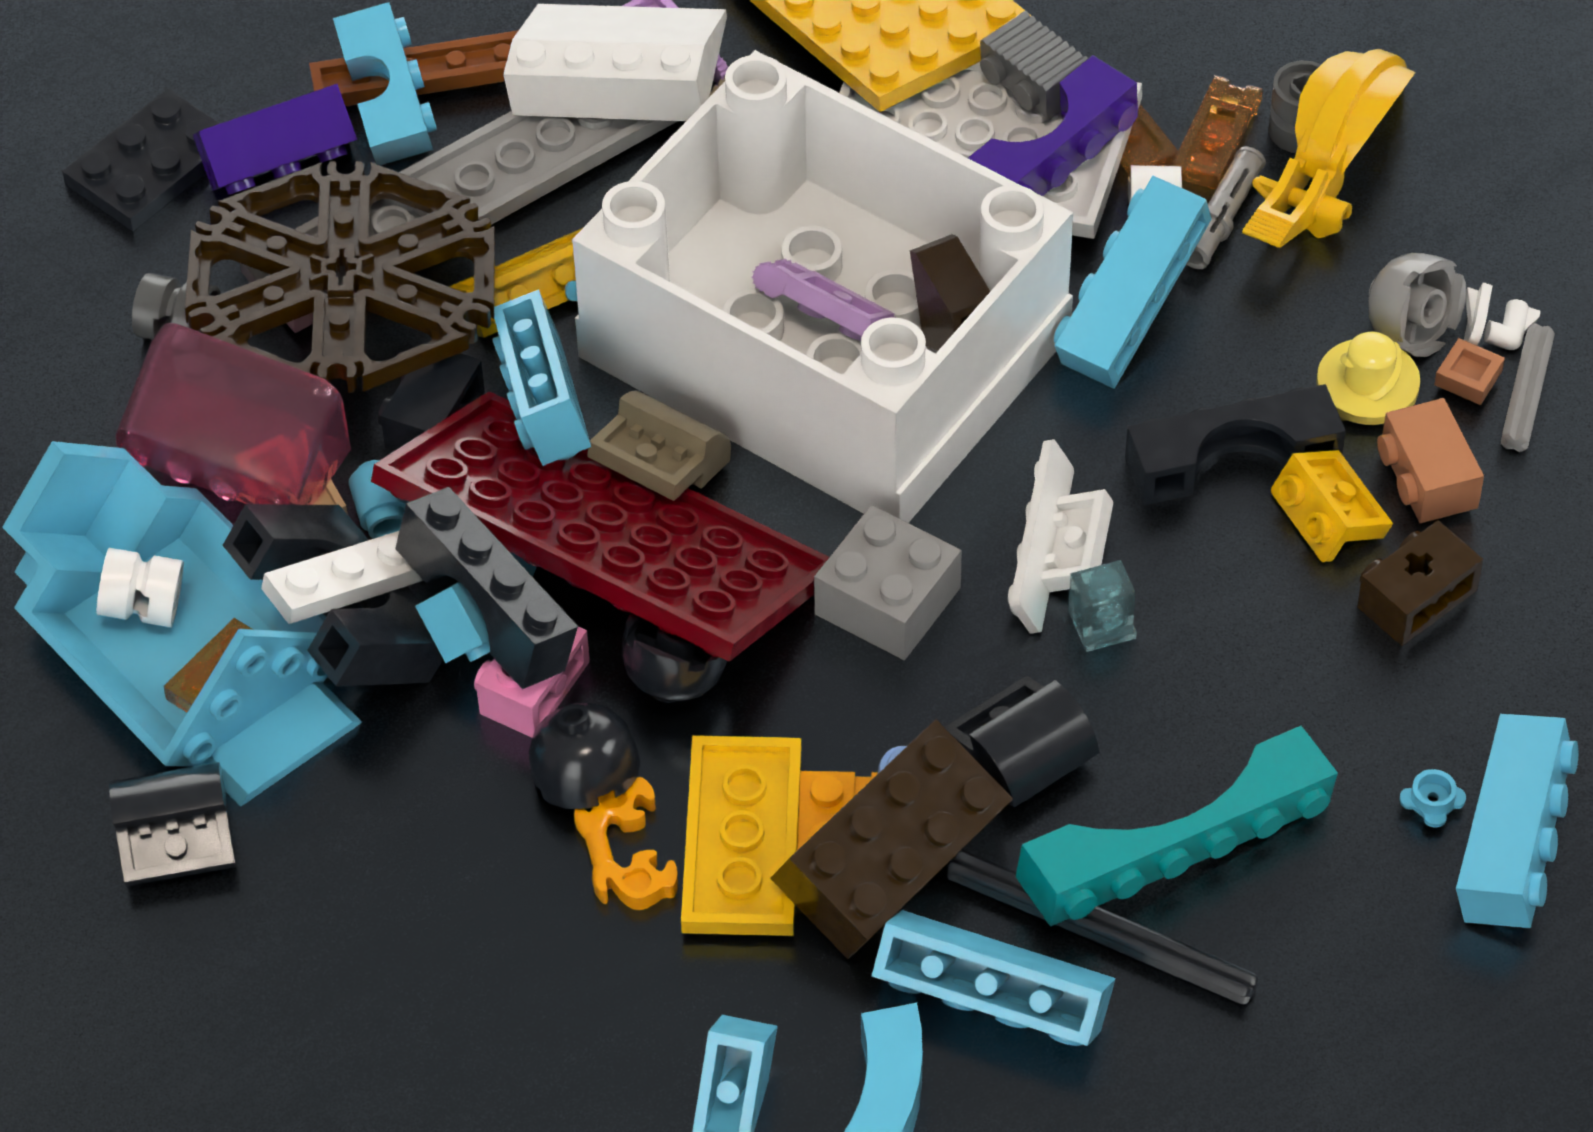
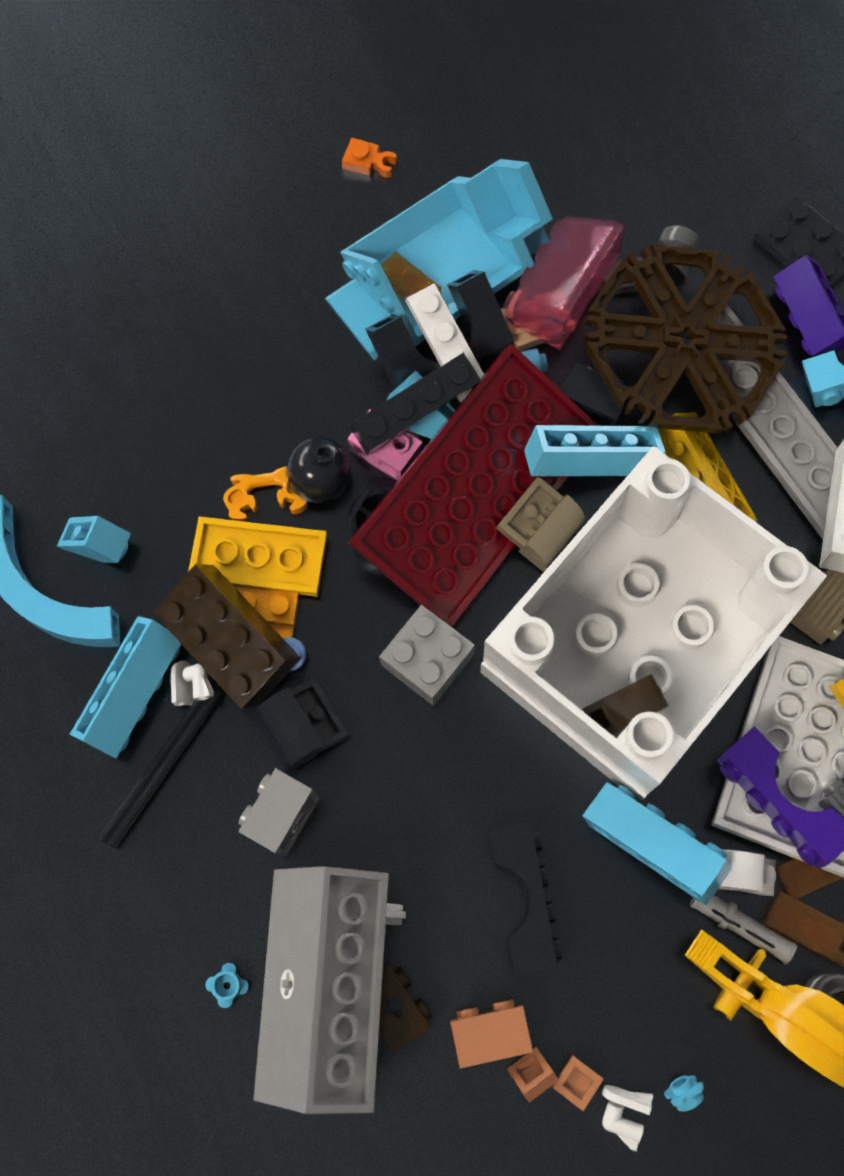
camera: 100 degrees right, 20 degrees up
white wheel [96,548,184,628] -> none
brick [109,762,236,887] -> none
lavender hinge [752,259,896,341] -> none
white bracket [1008,439,1114,634] -> none
teal arch [1015,726,1338,927] -> none
clear light blue brick [1068,560,1137,652] -> none
yellow bracket [1271,450,1393,562] -> none
light yellow plate [1316,332,1420,425] -> none
light grey cylinder [1368,253,1466,357] -> none
medium azure brick [1456,714,1579,928] -> none
light grey axle [1501,323,1555,452] -> none
none -> white piece [171,661,214,706]
none -> light grey brick [238,768,320,858]
none -> light grey piece [254,867,406,1114]
none -> nougat plate [507,1047,559,1103]
none -> medium azure plate [664,1075,704,1111]

